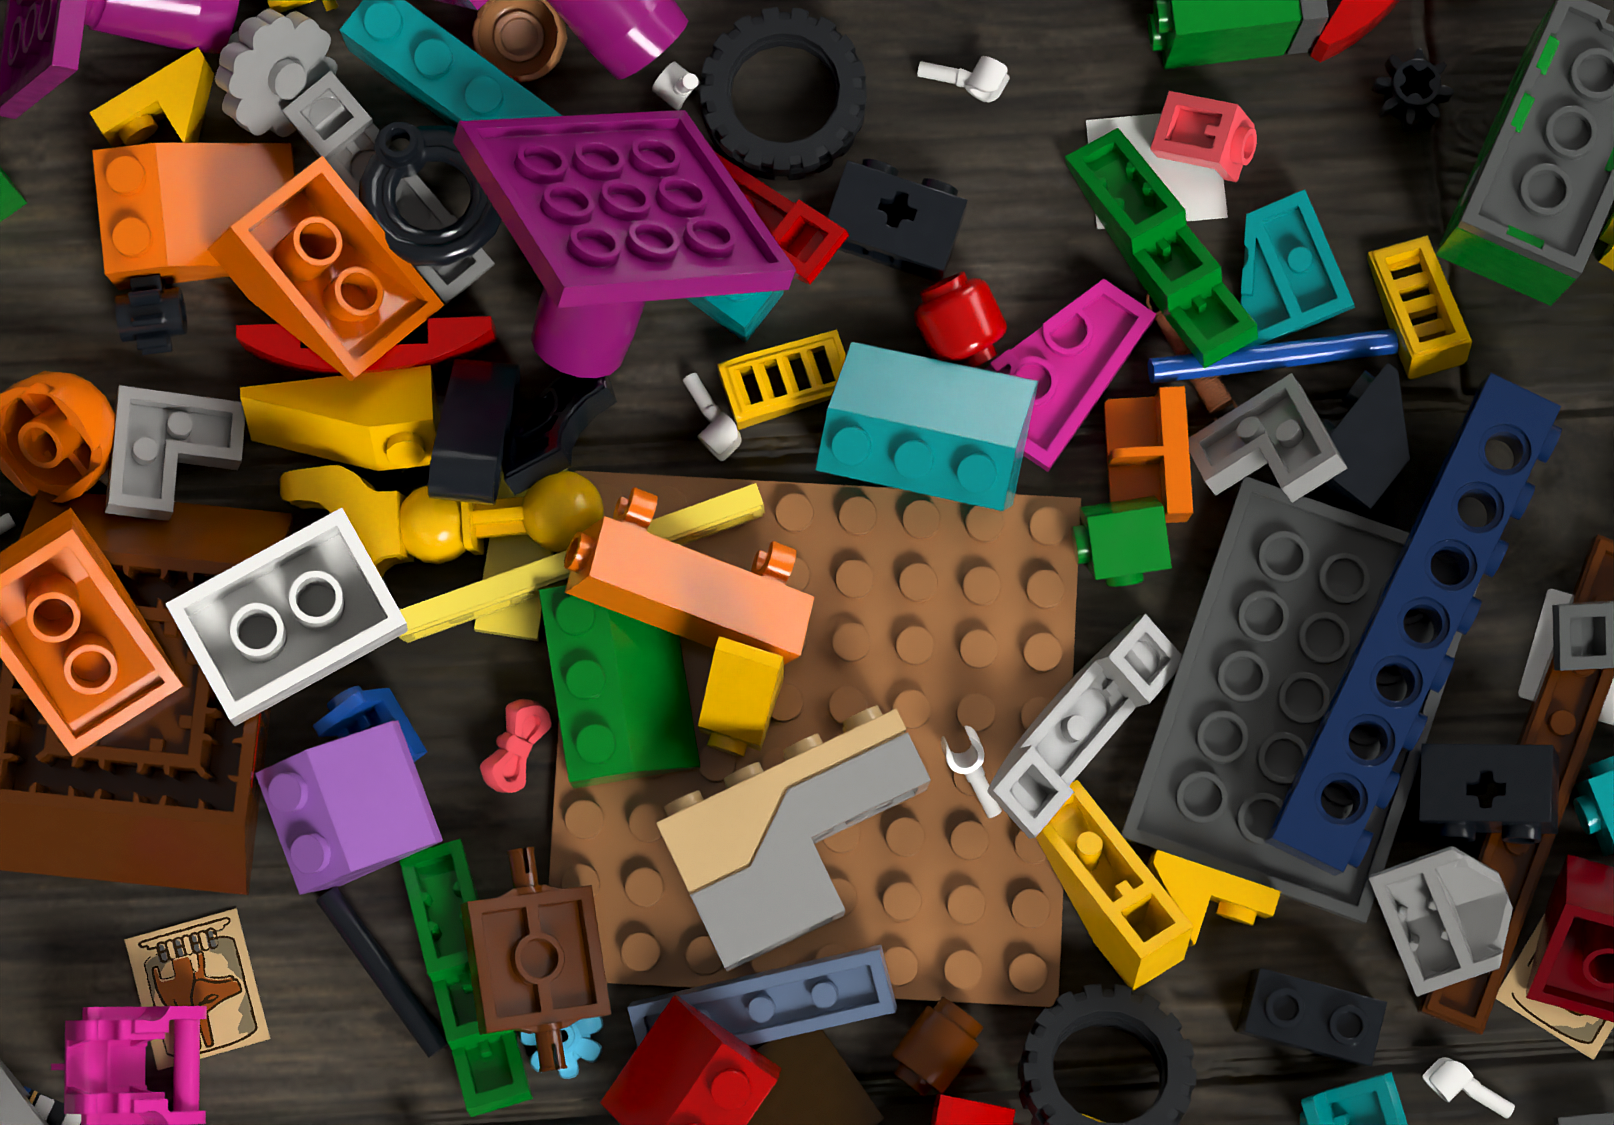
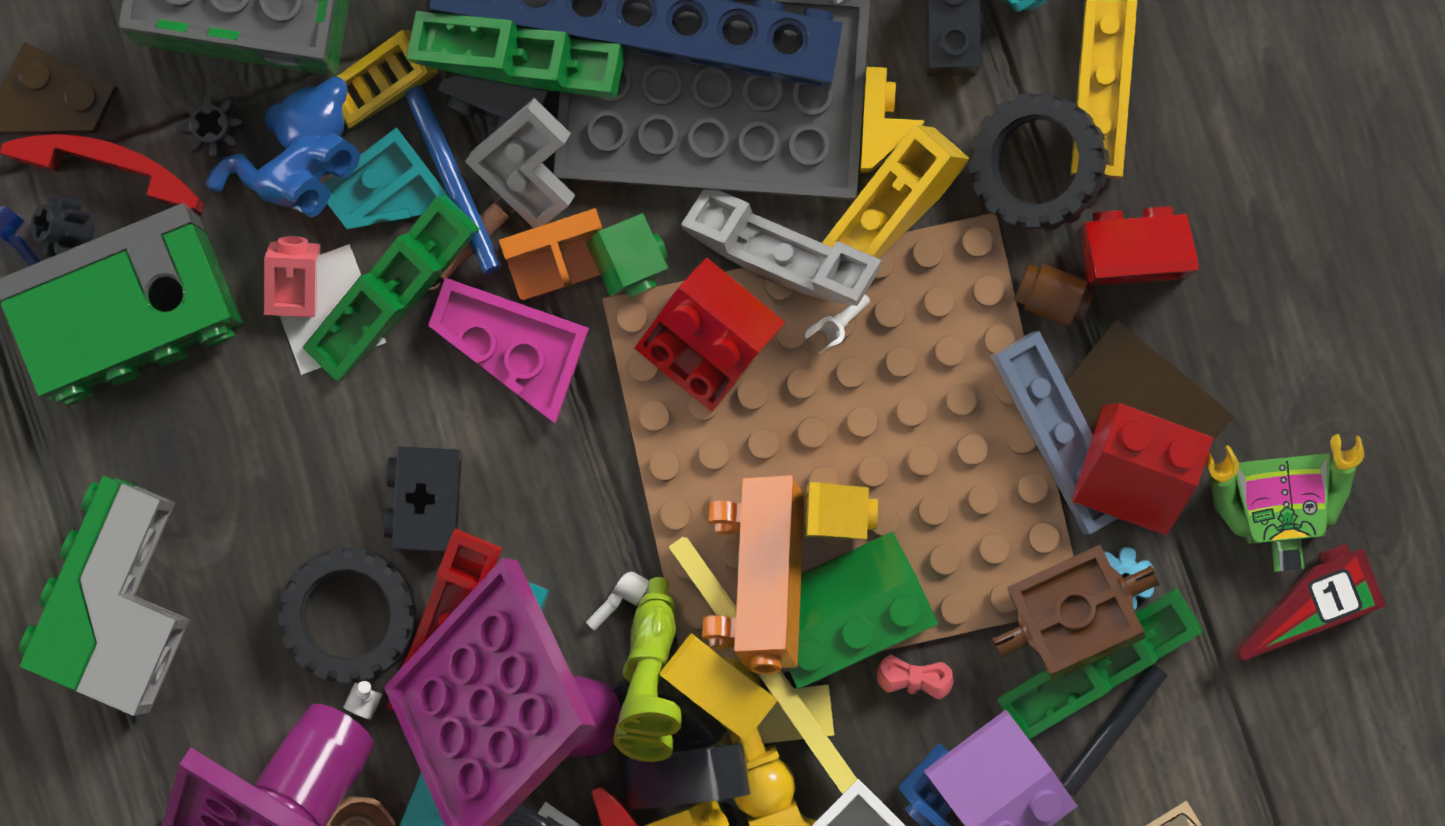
camera: 105 degrees left, 5 degrees up
piece [656,705,931,972] -> none
yellow slope [717,329,846,430] -> none
teal slope [815,342,1039,511] -> none
red head [914,271,1007,367] -> none
white hand [917,56,1010,103] -> none
none -> blue animal [205,76,361,217]
none -> green slope [406,11,626,99]
none -> lime piece [614,577,682,762]
none -> red slope [634,258,785,412]
none -> yellow slope [659,633,778,741]

